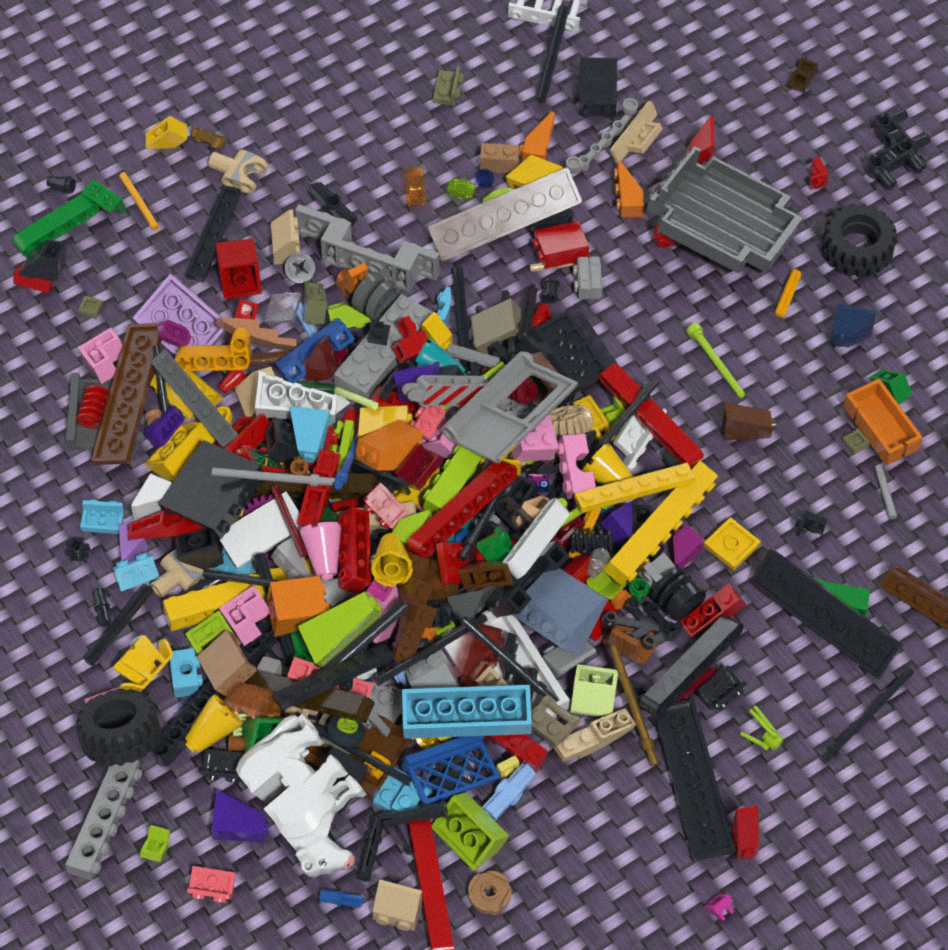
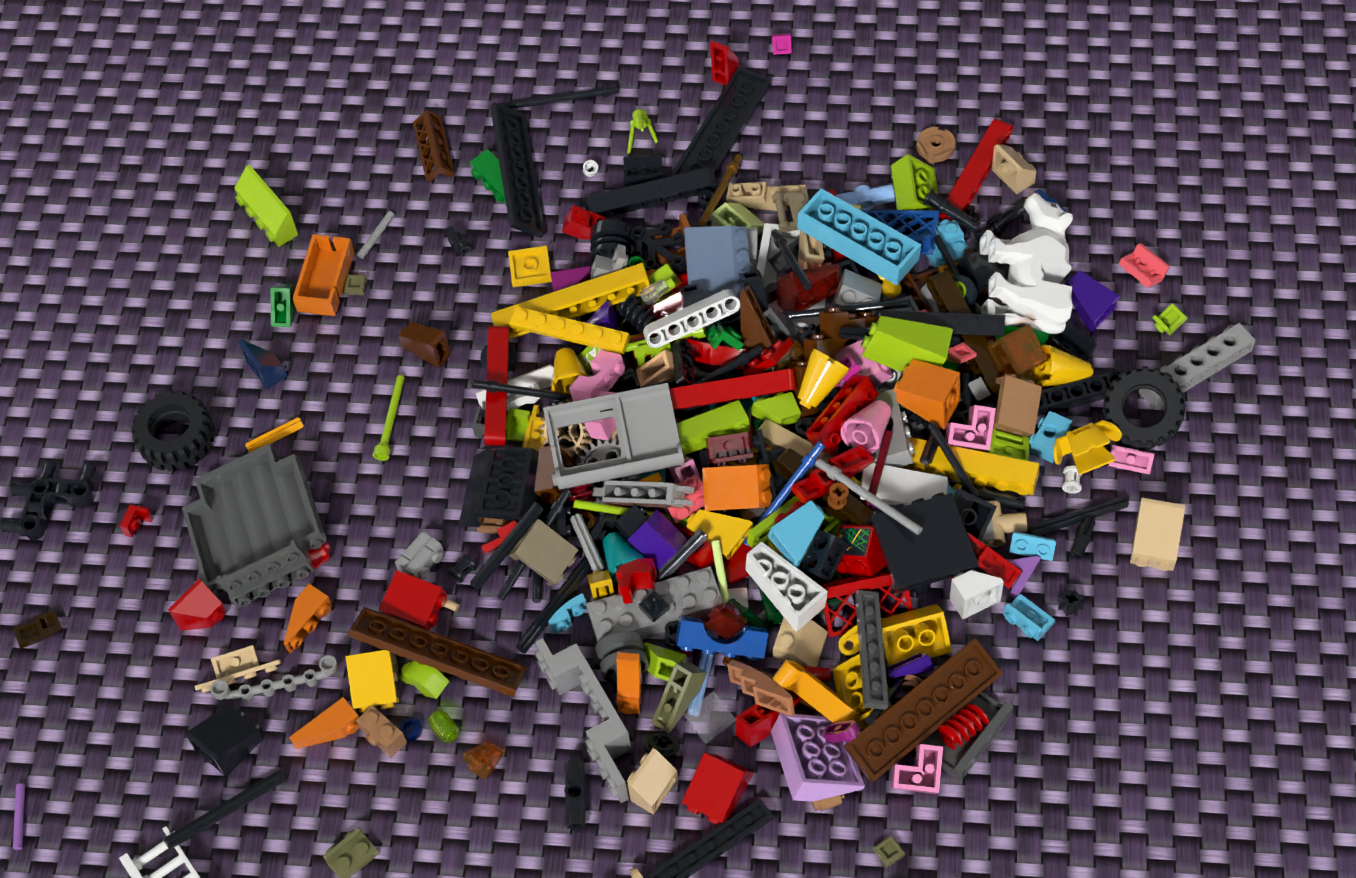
camera: 135 degrees left, 0 degrees up
bracket [363,482,409,530] -> none
none -> white hinge [583,160,598,177]
none -> tan slope [1130,498,1186,571]

